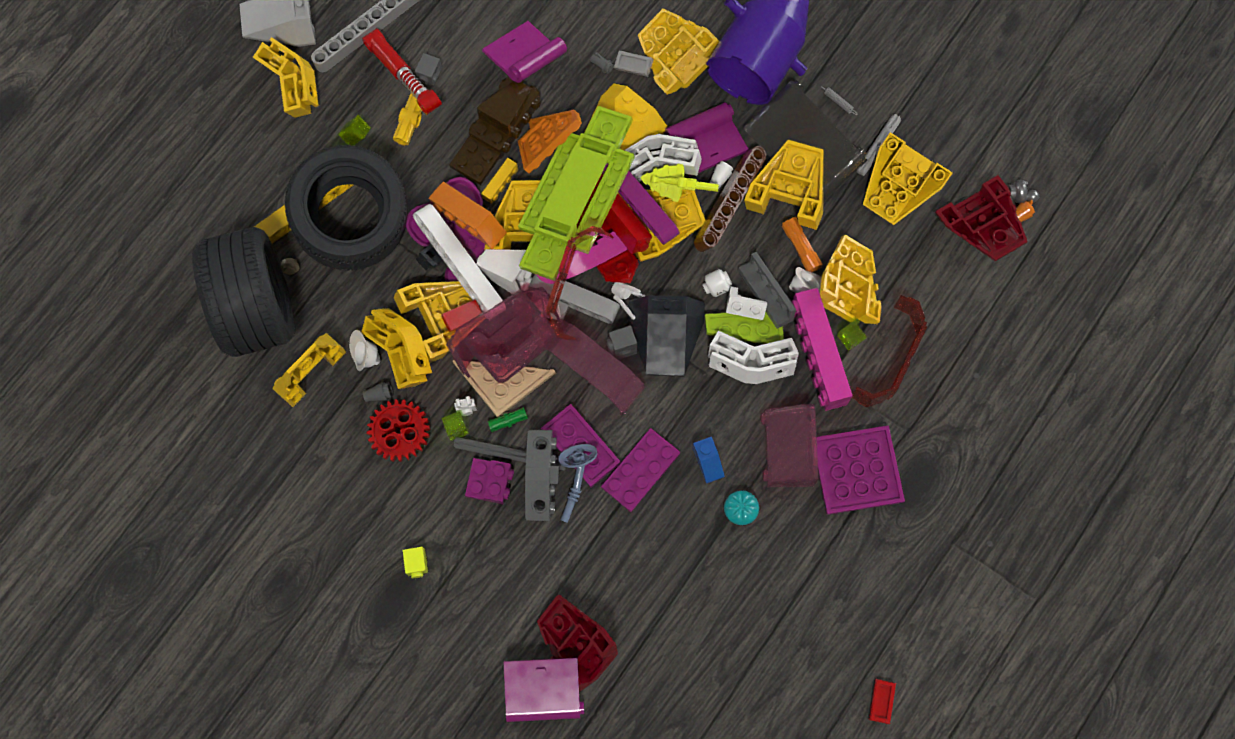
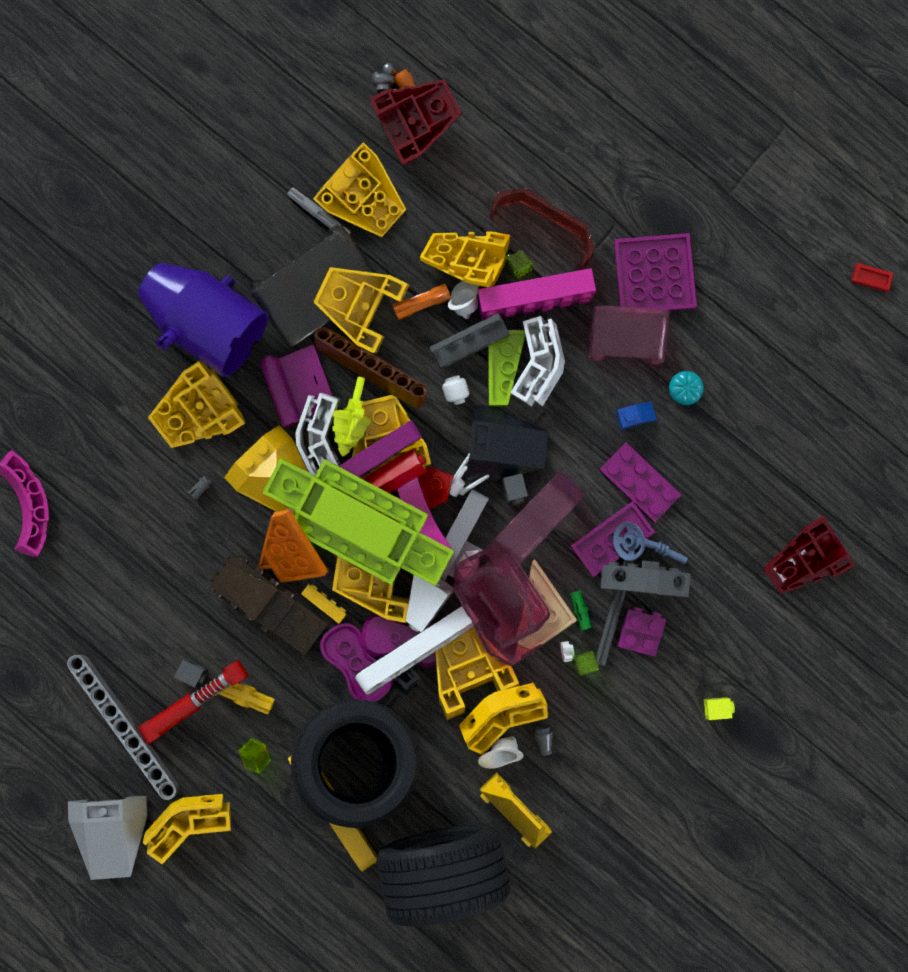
camera: 90 degrees left, 10 degrees up
dark tan plate [280,258,299,275] -> none
red gear [366,399,430,462] -> none
orange wedge [429,182,507,250] -> none
red tile [441,300,484,333] -> none
magenta door [482,21,567,83] -> none
magenta door [504,658,584,722] -> none
clear red windscreen [545,226,614,342] -> none
light grey tile [614,51,653,77] -> none
white cone [710,161,733,188] -> none
white bracket [726,286,767,320] -> none
light grey piece [821,86,858,115] -> none

